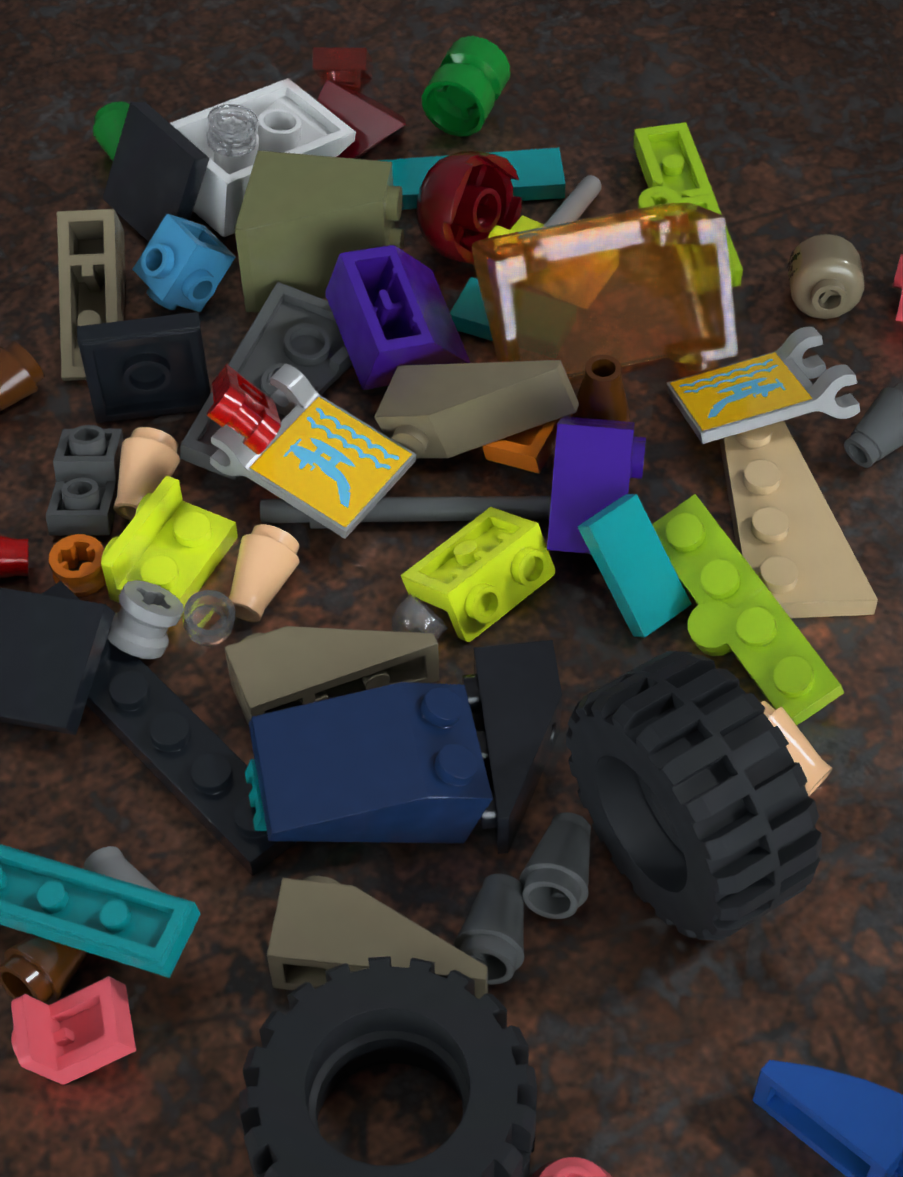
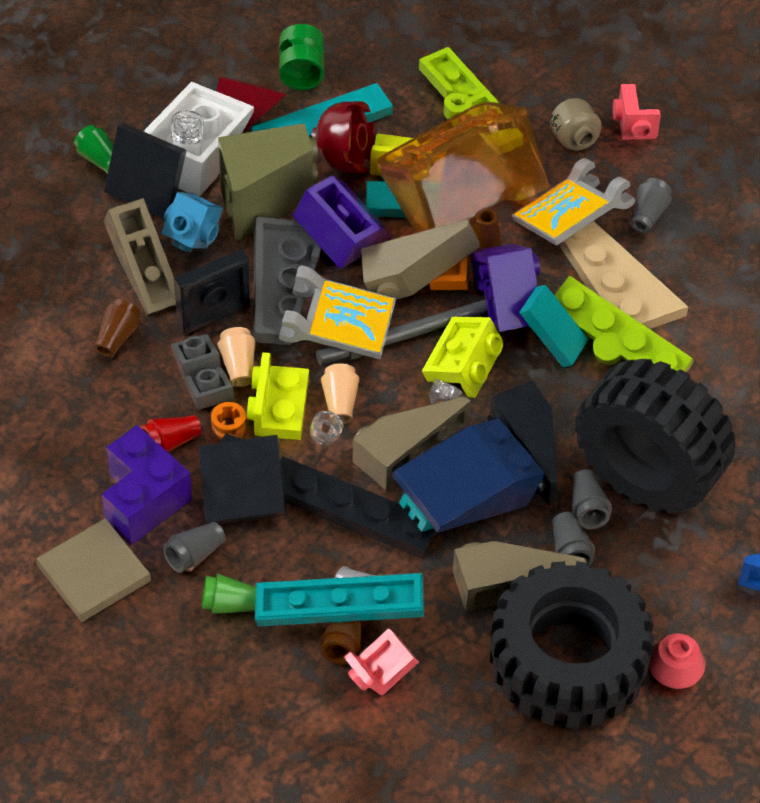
camera: 25 degrees left, 0 degrees up
light grey wheel [107,580,184,659] -> none
red plate [206,364,281,455] -> none
clear red plate [313,47,373,89] -> none
light grey bar [535,175,602,252] -> none

